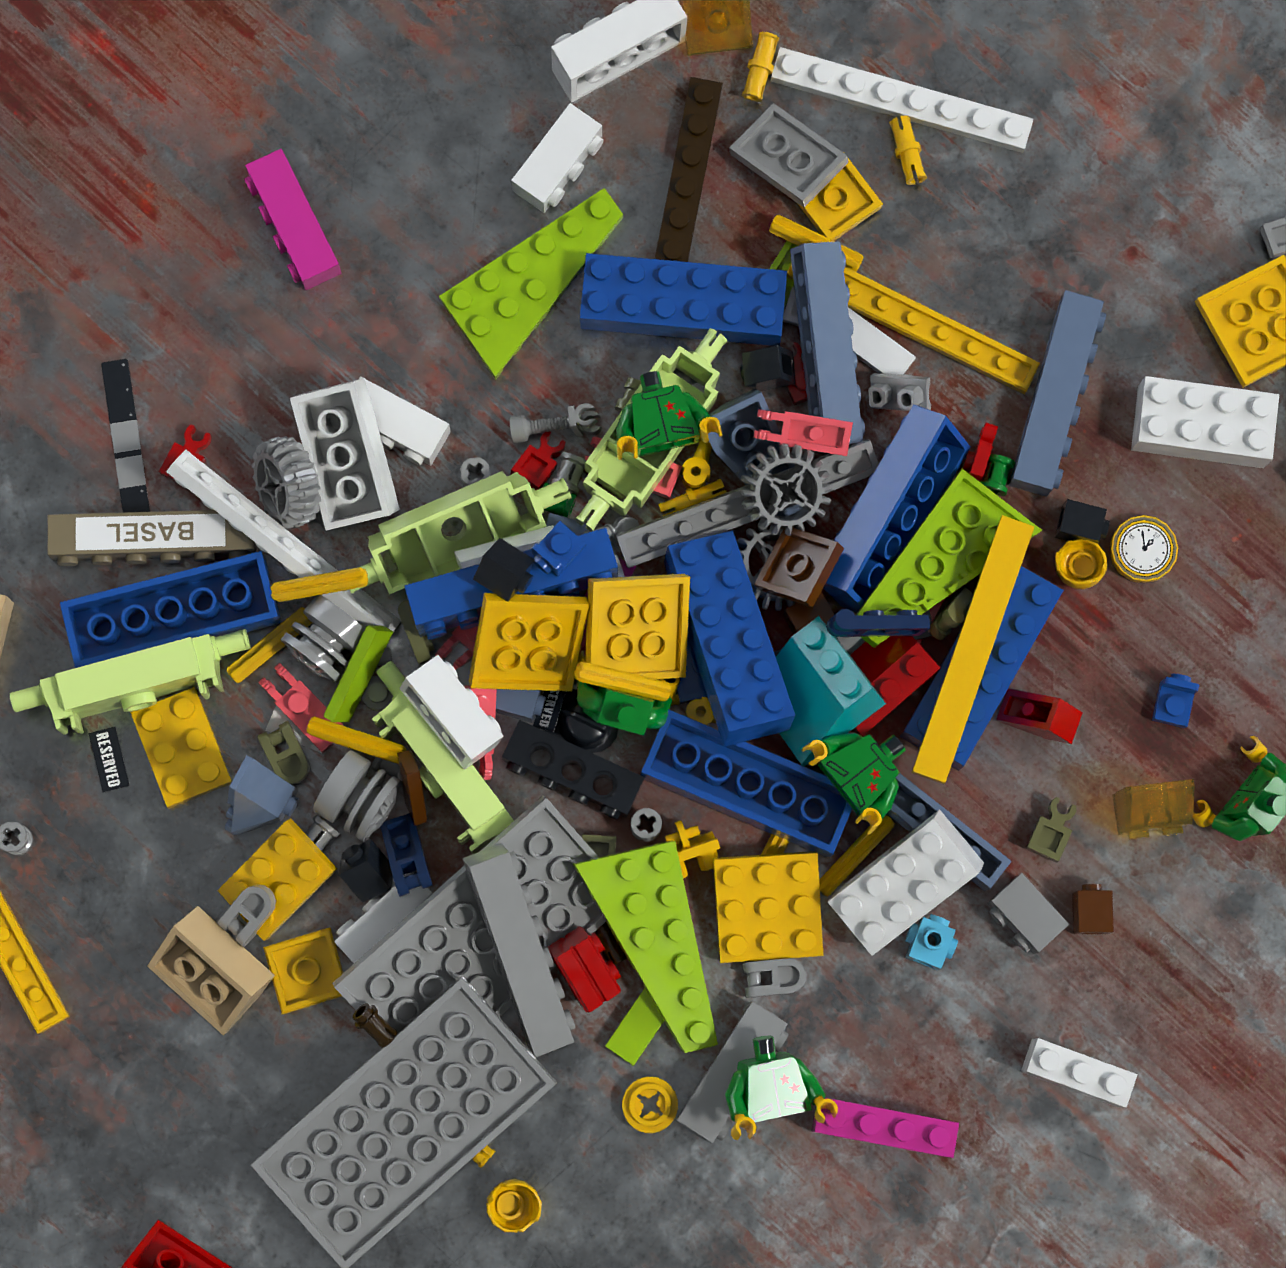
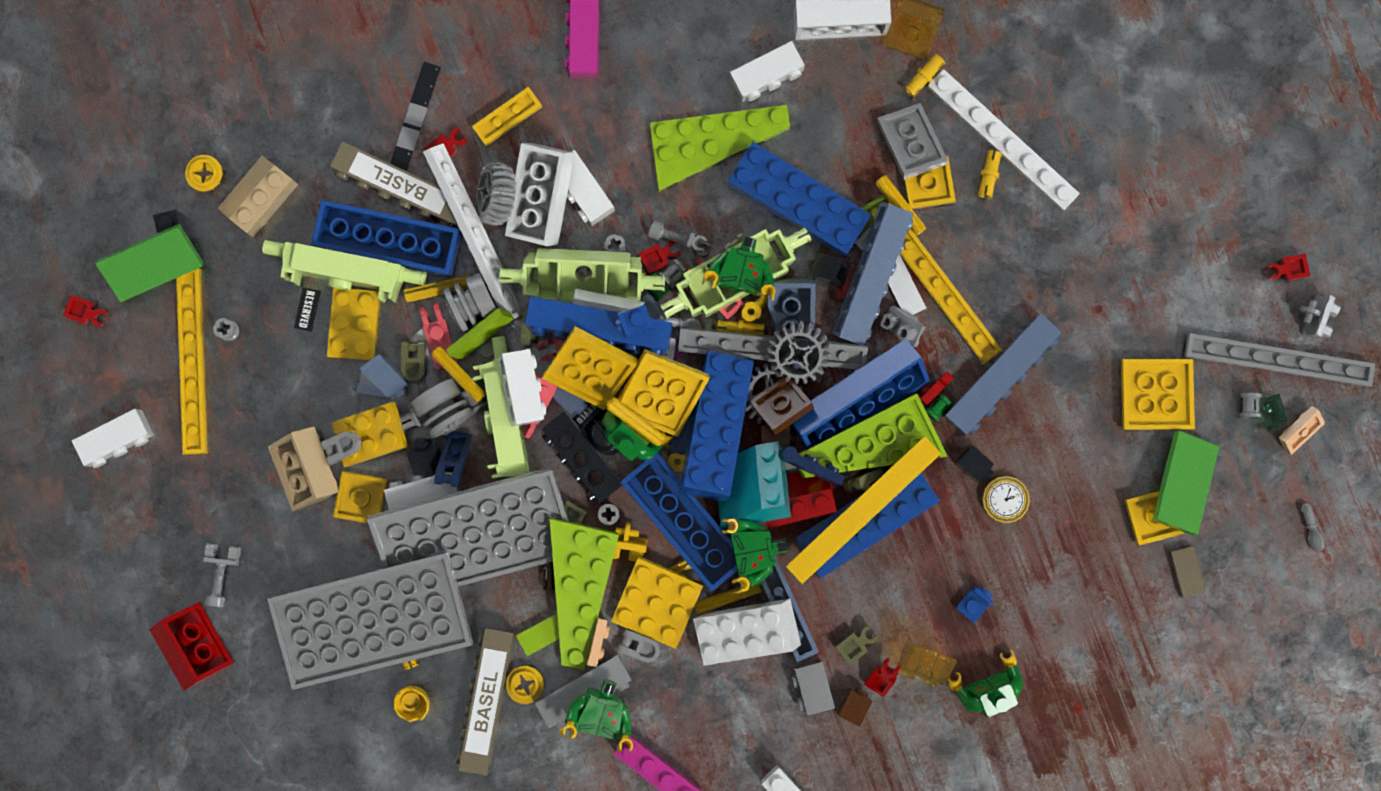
camera: 35 degrees right, 5 degrees up
yellow axle [270,567,368,602] -> none
dark brown pin [352,1003,397,1048] -> none
reddish brown tile [397,750,427,825] -> none
light grey brick [462,843,575,1058] -> none
black brick [473,538,535,602] -> none
red brick [547,927,621,1013] -> none
dark brown plate [655,77,723,262] -> none
coral hinge [753,409,853,456] -> none
medium azure brick [905,914,958,971] -> none
red slope [996,688,1083,744] -> none
yellow hair [1055,539,1107,590] -> none
white brick [1131,376,1279,468] -> none
none -> light grey bar [203,543,241,607]
none -> brick [456,627,515,776]
none -> yellow plate [472,87,542,147]
none -> light nougat plate [586,617,610,667]
none -> red plate [864,658,901,697]

